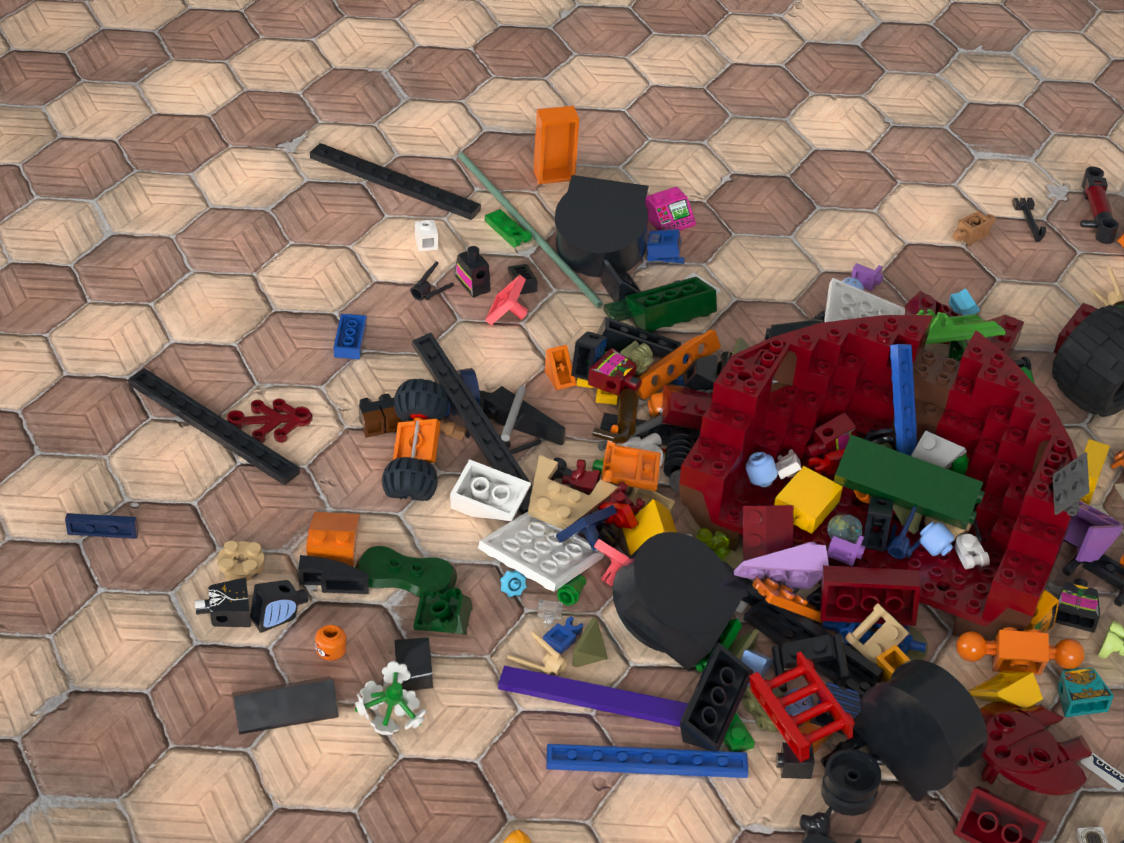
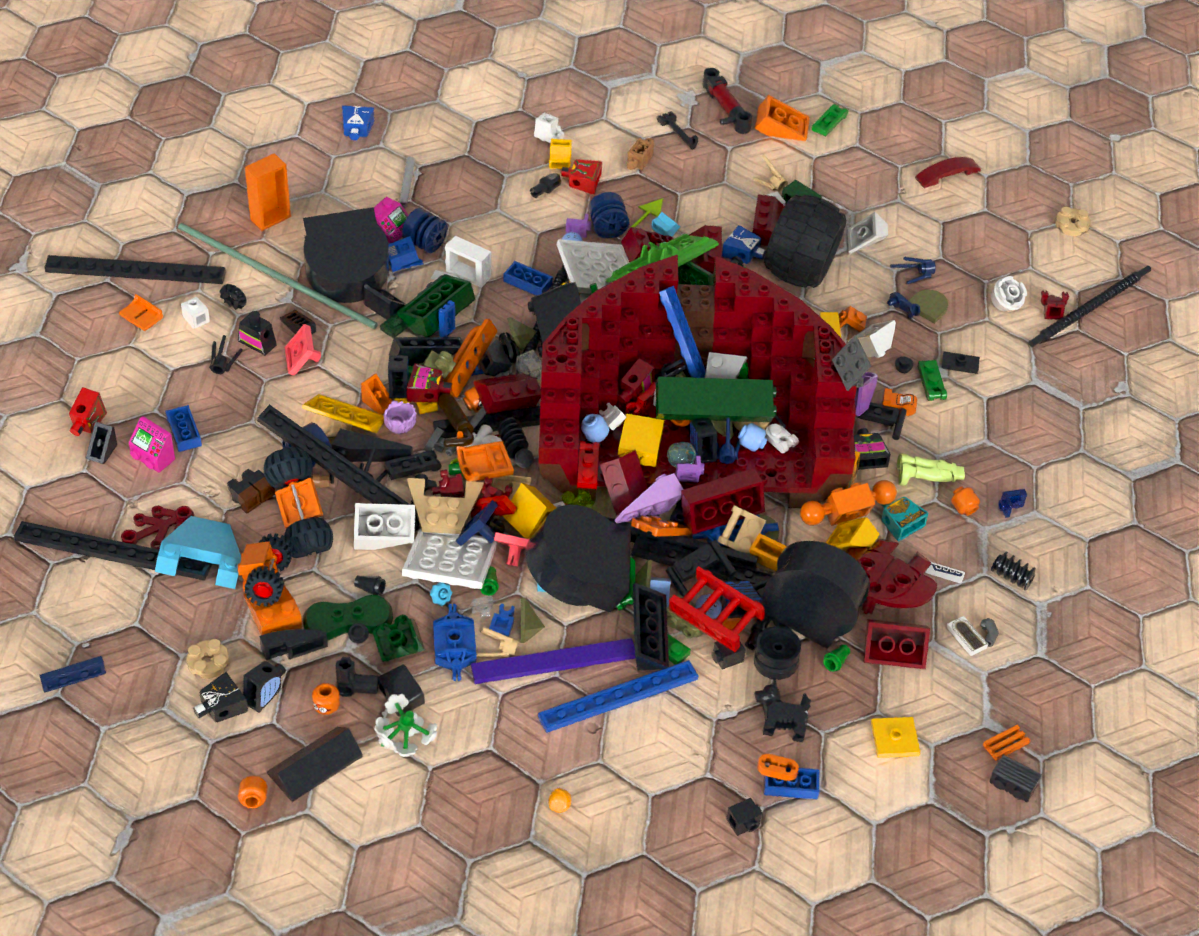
camera: 25 degrees left, 5 degrees up
green plate [485,209,532,248] -> none
light grey bar [501,386,526,441] -> none
none -> red torso [69,387,107,436]
none -> black slope [86,422,117,464]
none -> orange piece [119,294,163,331]
none -> dark pink slope [129,416,175,473]
none -> medium azure wedge [155,516,241,589]
none -> black gear [219,284,247,310]
none -> brick [238,533,294,606]
none -> orange head [238,776,268,808]
none -> yellow slope [302,394,384,434]
none -> black piece [336,657,379,697]
none -> blue torso [342,106,375,140]
none -> black plate [348,623,369,644]
none -> black cone [354,575,386,595]
none -> lavender hair [384,400,417,434]
none -> black plate [384,450,442,480]
none -> light grey piece [399,157,415,208]
none -> dark blue wheel [402,208,448,254]
none -> dark grey tile [423,427,445,453]
none -> blue plate [433,604,477,681]
none -> blue tile [439,300,455,337]
none -> white window [445,236,491,288]
none -> blue piece [503,261,553,295]
none -> black arm [530,173,561,198]
none -> white brick [534,113,564,143]
none -> yellow piece [549,139,572,169]
none -> red torso [561,159,602,195]
none -> red plate [577,441,599,489]
none -> dark blue wheel [588,192,630,239]
none -> lime piece [630,198,663,228]
none -> blue torso [722,225,766,264]
none -> green cone [823,644,850,672]

